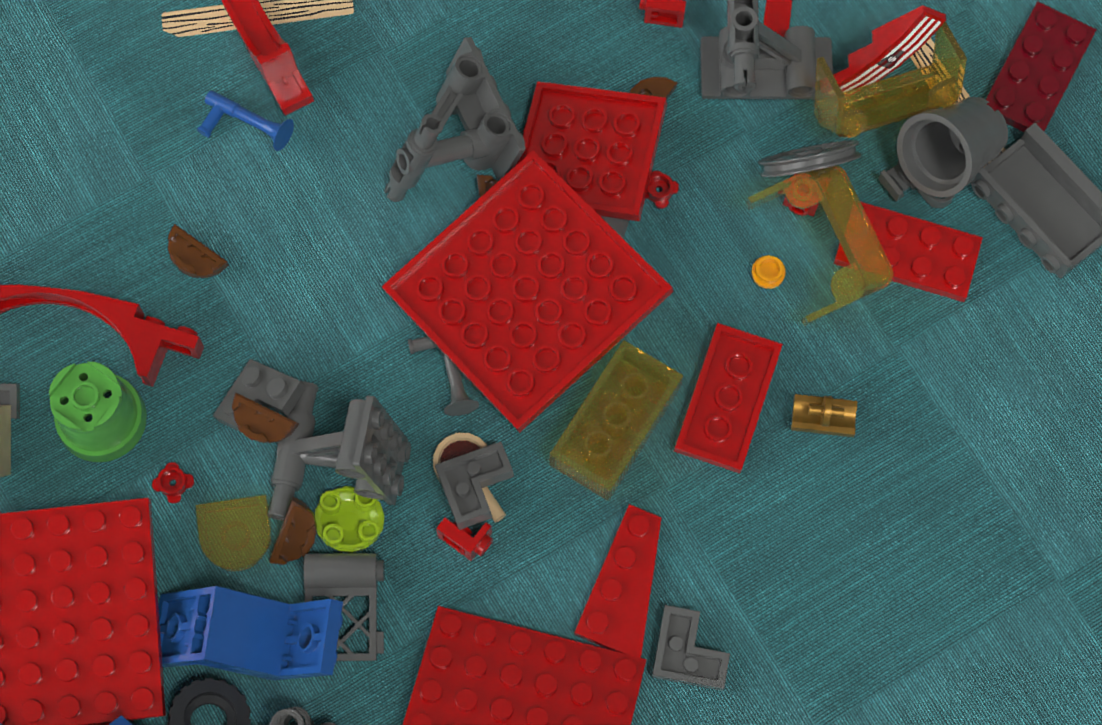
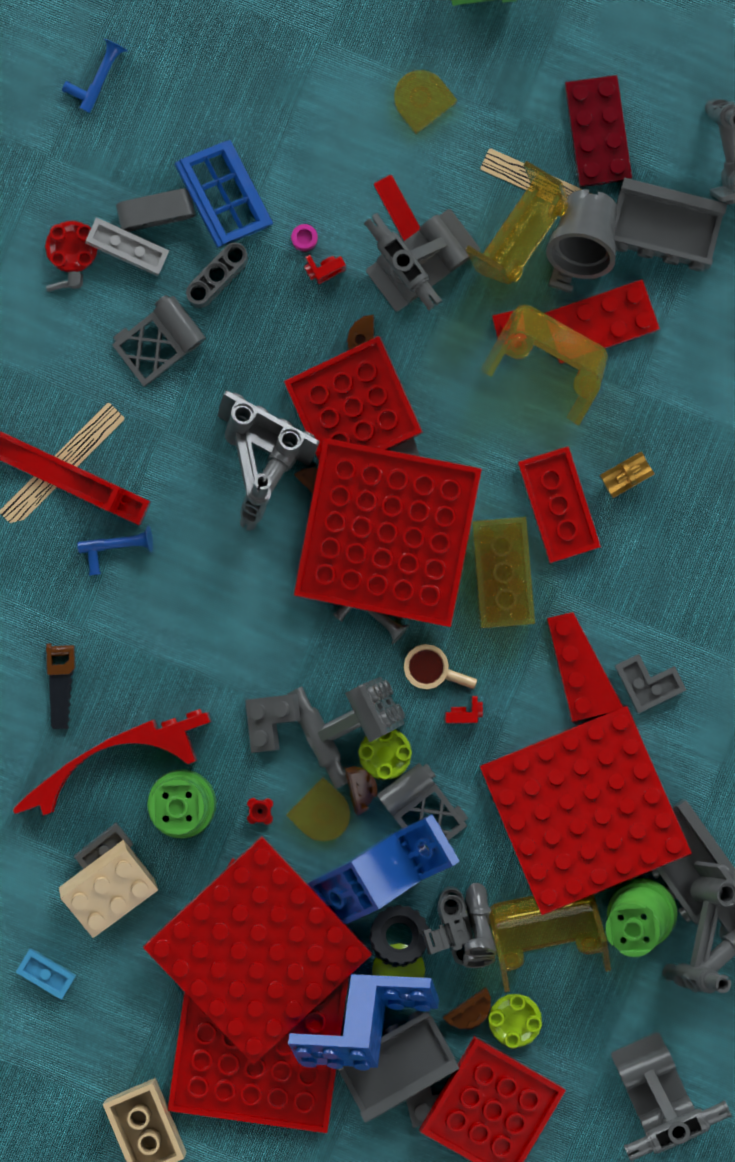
camera: 35 degrees left, 15 degrees up
reddish brown plate [168,224,229,278] -> none
reddish brown plate [232,392,299,444] -> none
dark grey plate [435,442,514,530] -> none
red plate [645,171,679,209] -> none
light orange plate [751,255,786,289] -> none
dark grey wedge [758,140,862,177] -> none
slope [825,5,946,99] -> none
none -> black piece [46,643,76,729]

